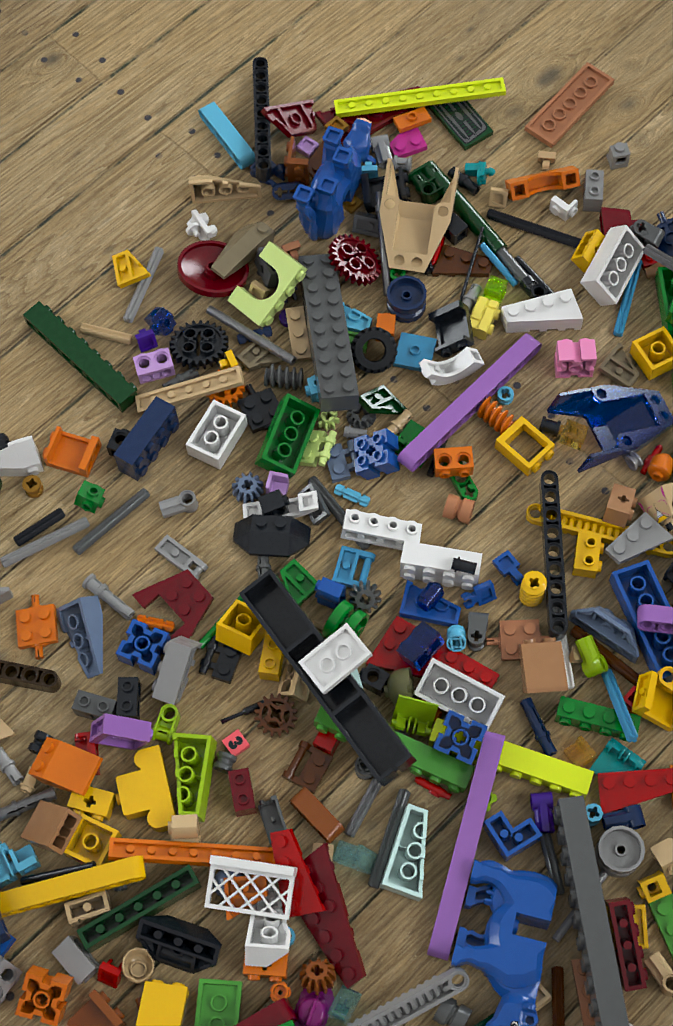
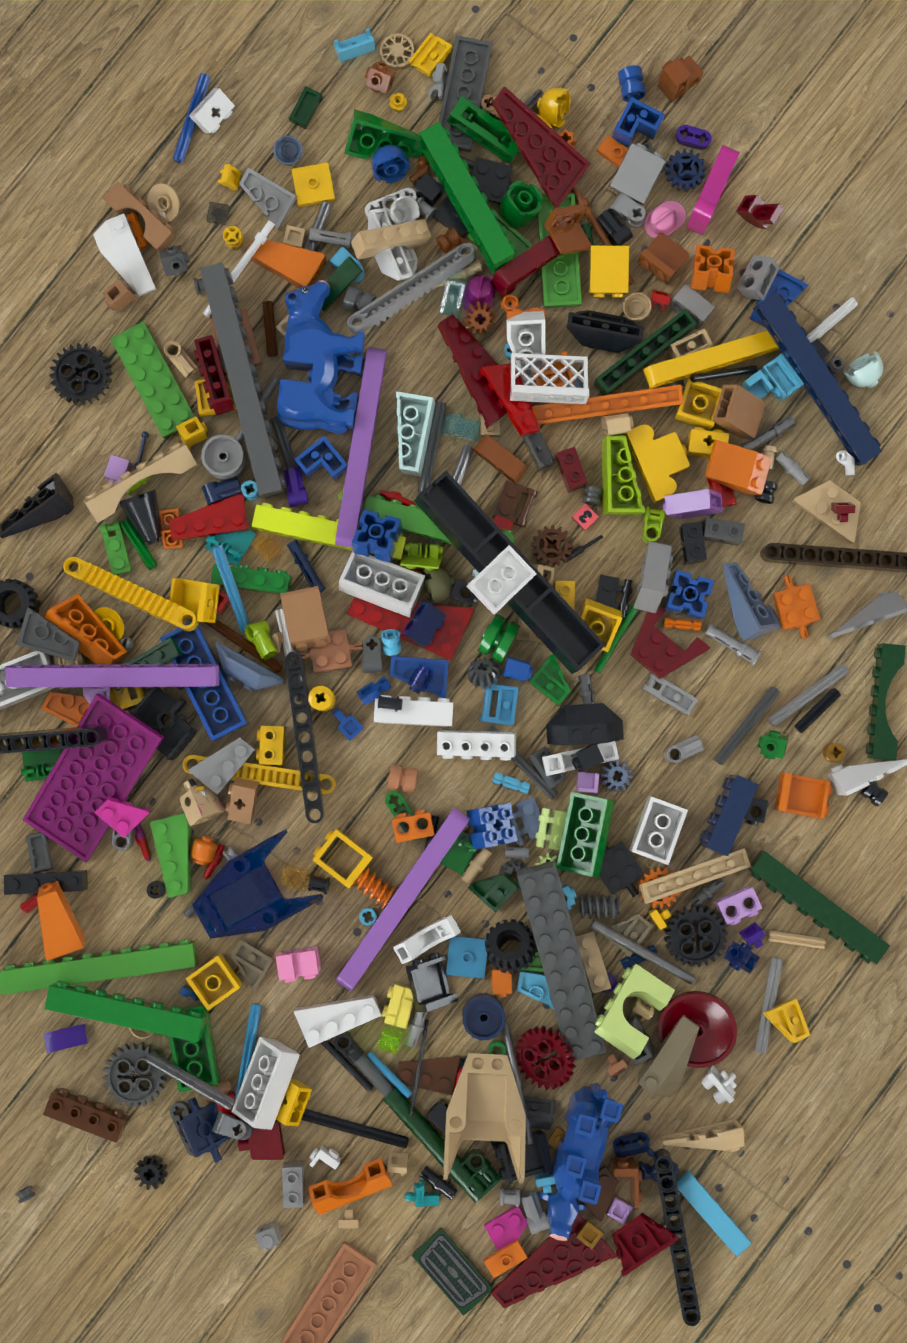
camera: 165 degrees right, 20 degrees up
neon yellow plate [334,77,506,118] -> none

